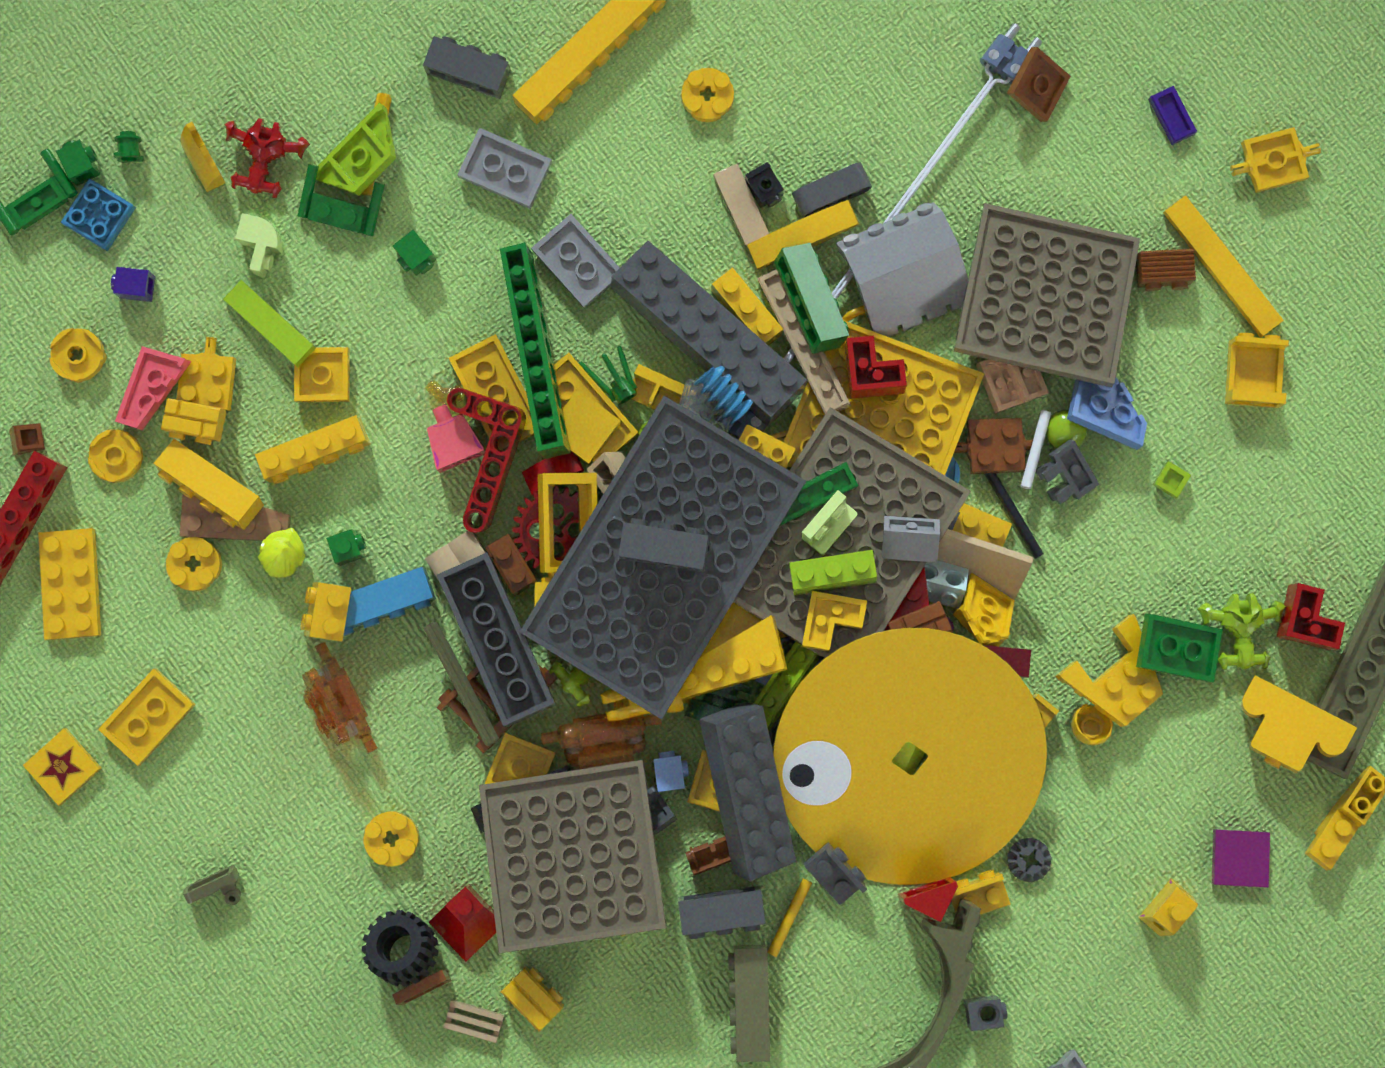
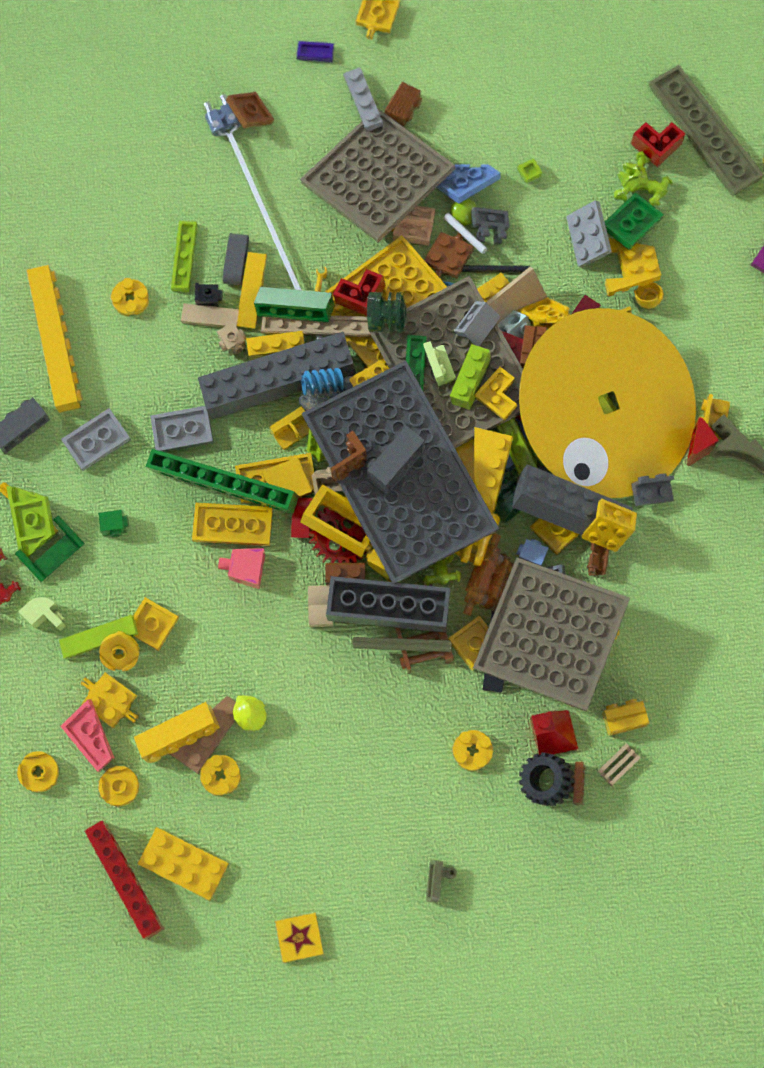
camera: 55 degrees left, 10 degrees down
dark orange slope [9,423,45,455] -> none
yellow plate [98,668,196,766] -> none
dark purple brick [111,267,156,302] -> none
yellow brick [161,398,226,445] -> none
yellow brick [255,415,371,484] -> none
yellow bracket [300,582,351,642] -> none
clear orange piece [302,642,378,753] -> none
green brick [326,529,366,566] -> none
dark azure brick [343,567,436,637] -> none
clear yellow arm [425,379,465,405] -> none
red beam [447,388,526,533] -> none
green plant [579,346,637,405] -> none
dark grey brick [678,886,766,939] -> none
olive brick [728,945,770,1062] -> none
yellow bar [767,878,812,957] -> none
light grey hinge [836,202,968,337] -> none
dark grey gear [1008,838,1052,882] -> none
yellow tile [1163,195,1284,338] -> none
yellow panel [1225,333,1289,408] -> none
yellow brick [1241,675,1357,773] -> none
none -> yellow plate [99,631,140,671]
none -> lime tile [171,220,198,292]
none -> tan brick [217,322,246,356]
none -> dark orange bracket [330,431,367,481]
none -> light grey plate [343,67,384,132]
none -> clear green wheel [367,292,407,332]
none -> light grey plate [566,200,612,268]
none -> yellow bracket [582,498,637,552]

